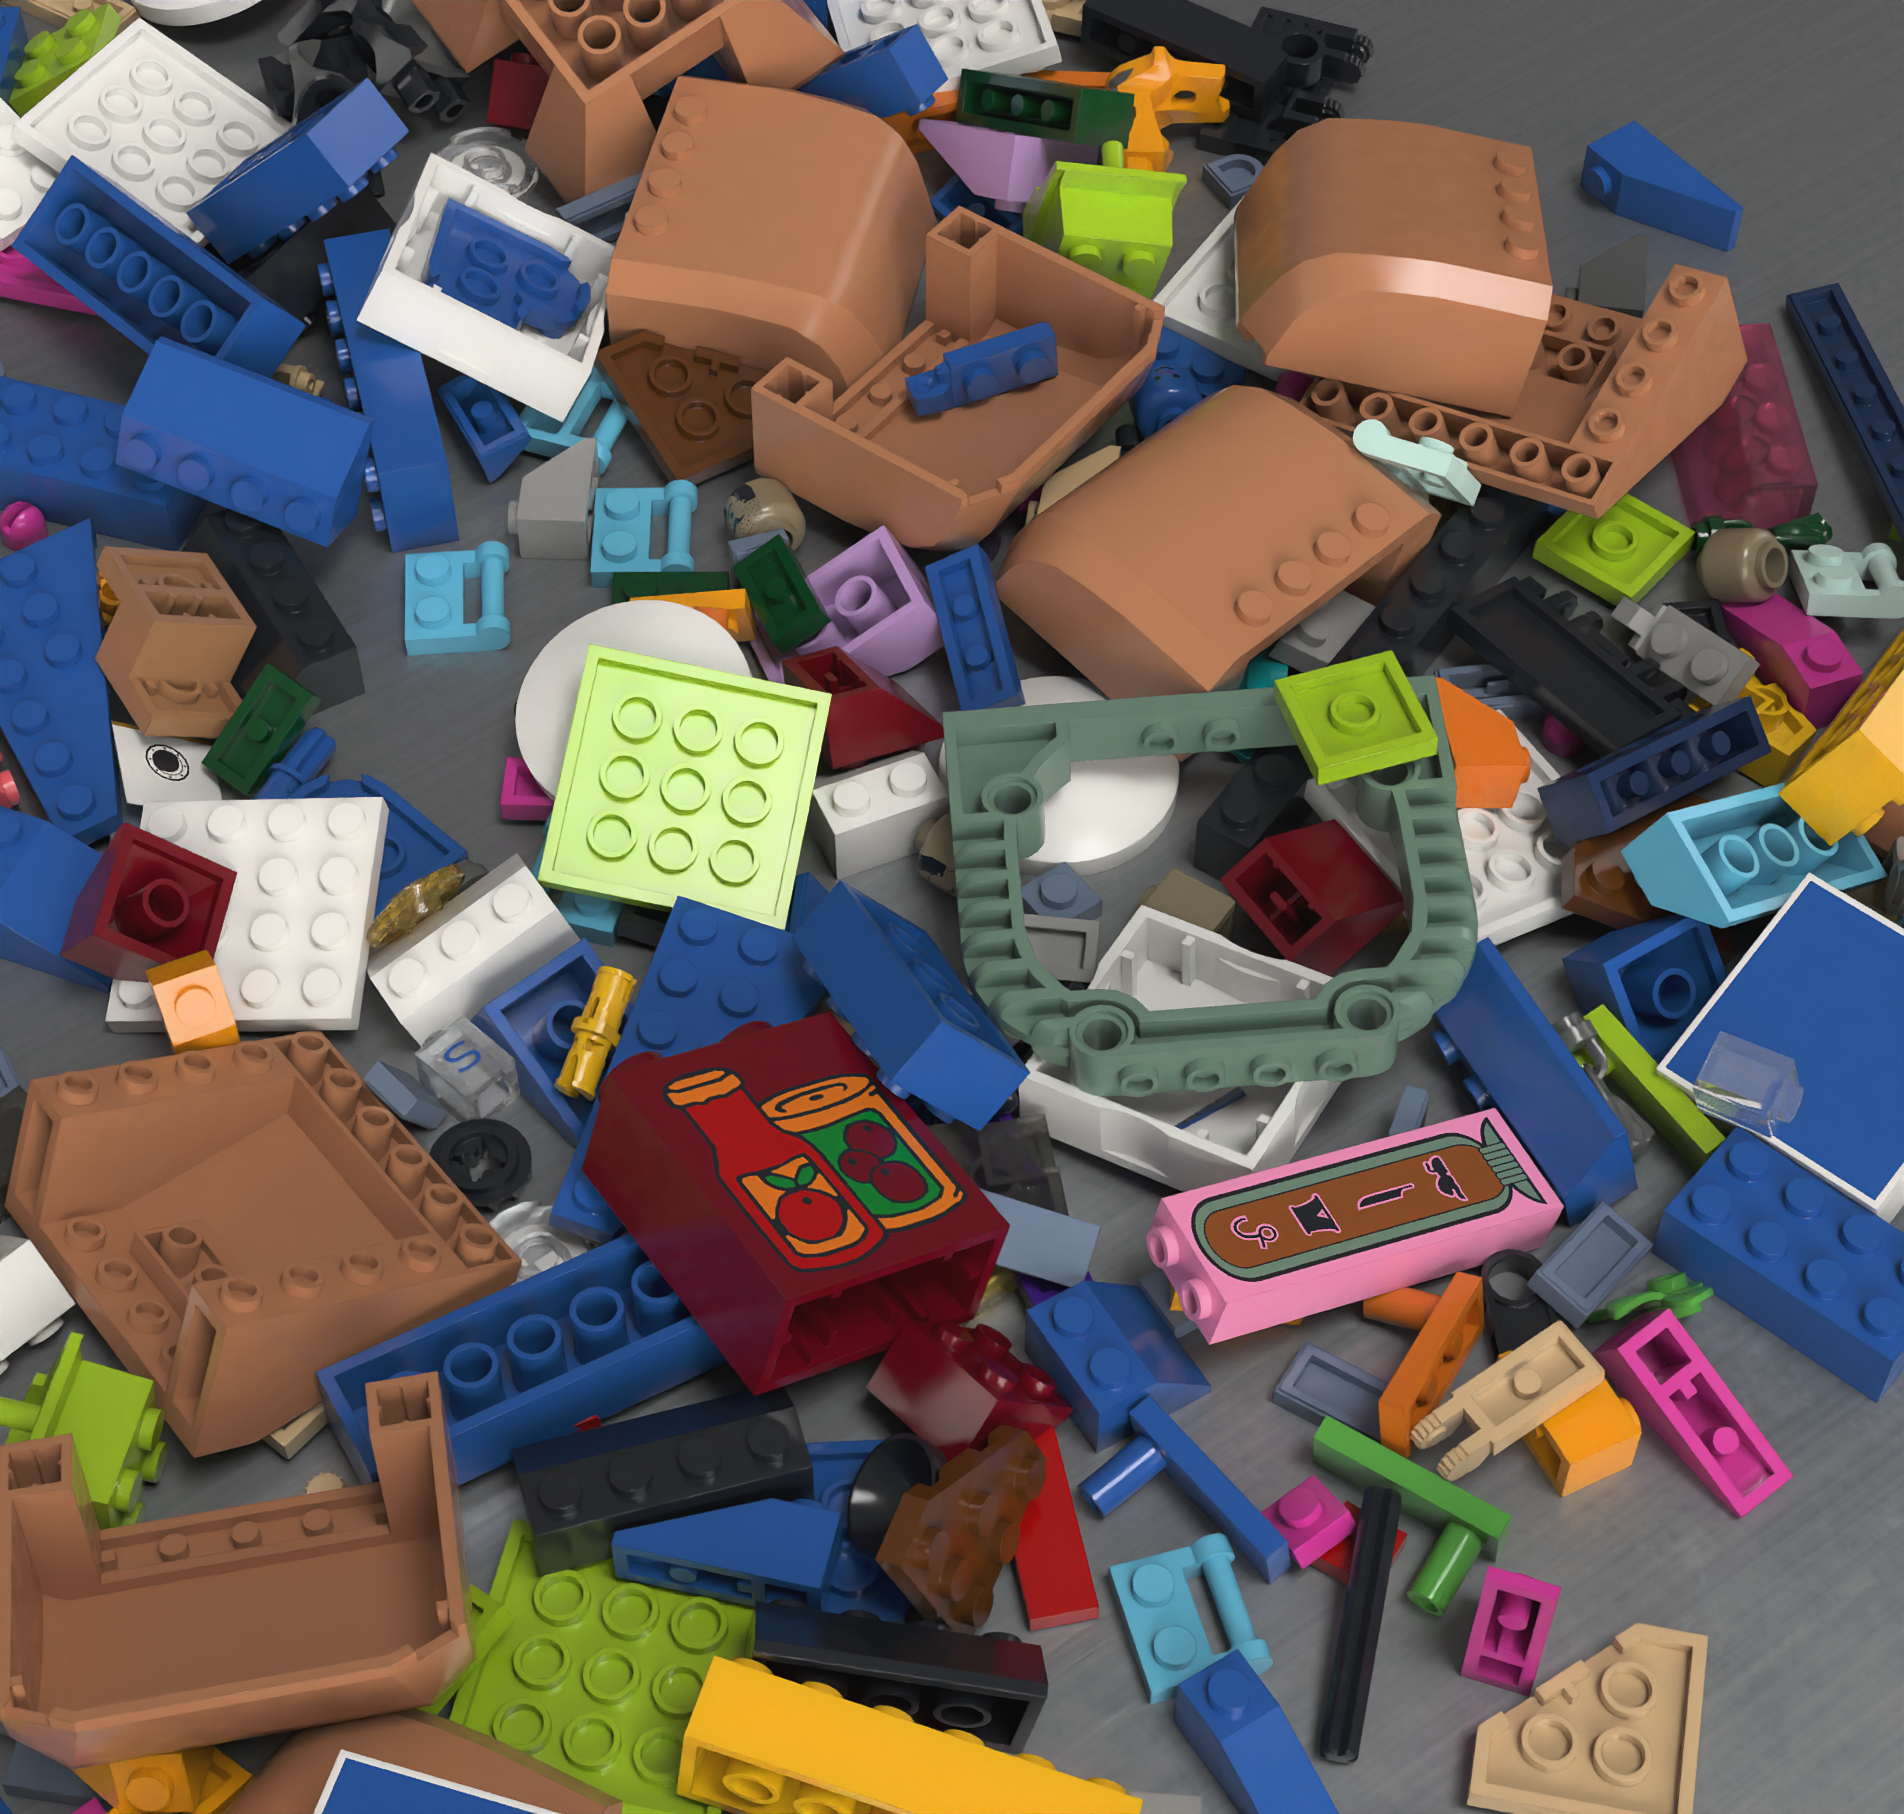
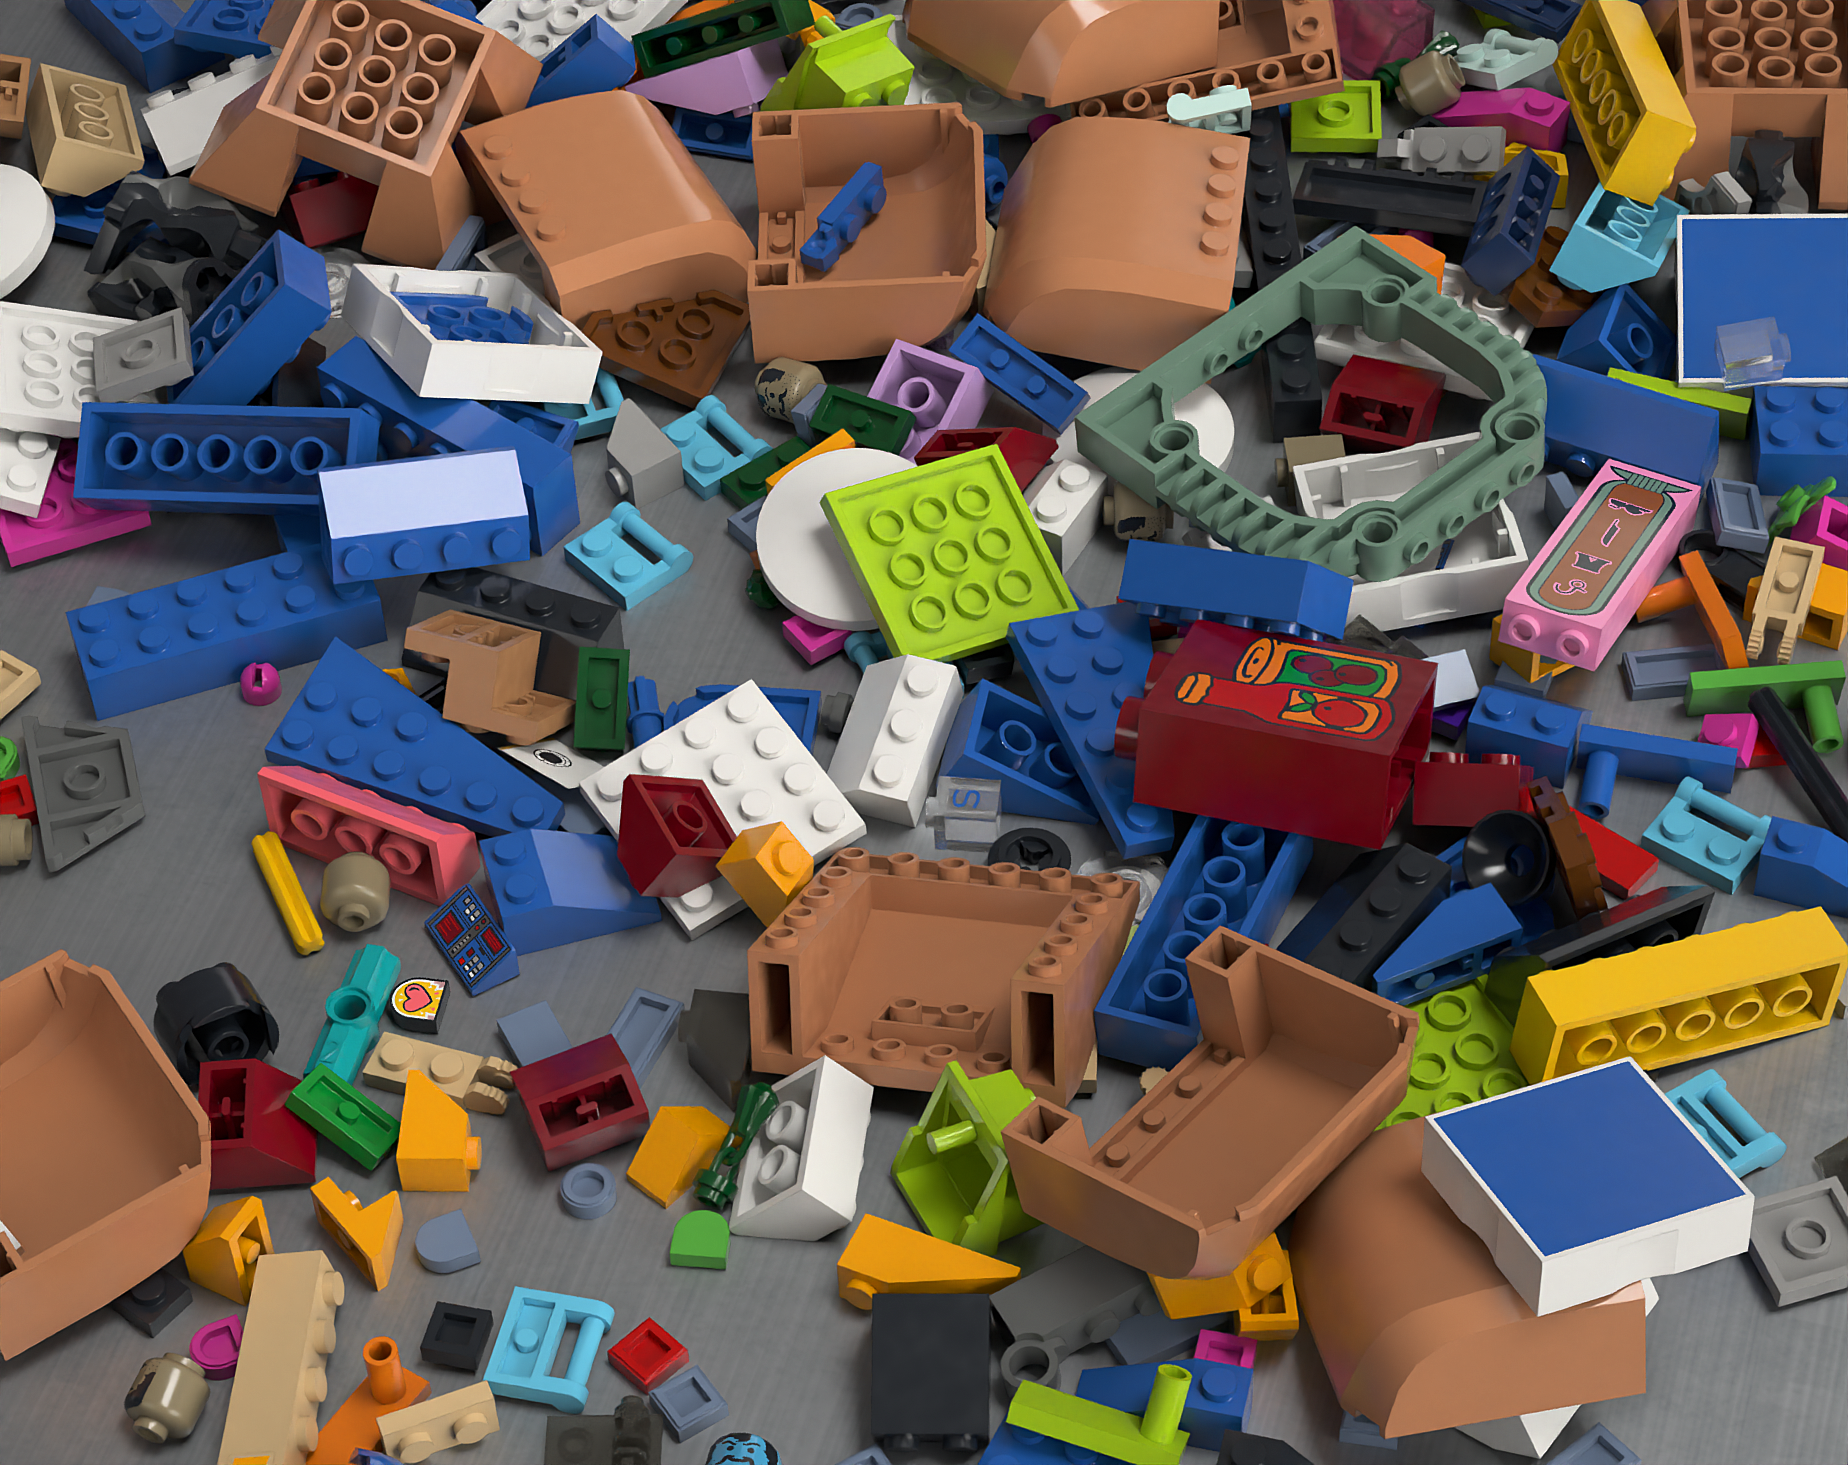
camera: 35 degrees left, 5 degrees down
sand blue tile [364,1060,450,1130] -> none
clear yellow wheel [365,864,466,949] -> none
yellow pin [554,966,637,1101] -> none
lime plate [1274,650,1438,786] -> none
none -> light grey plate [93,307,194,403]

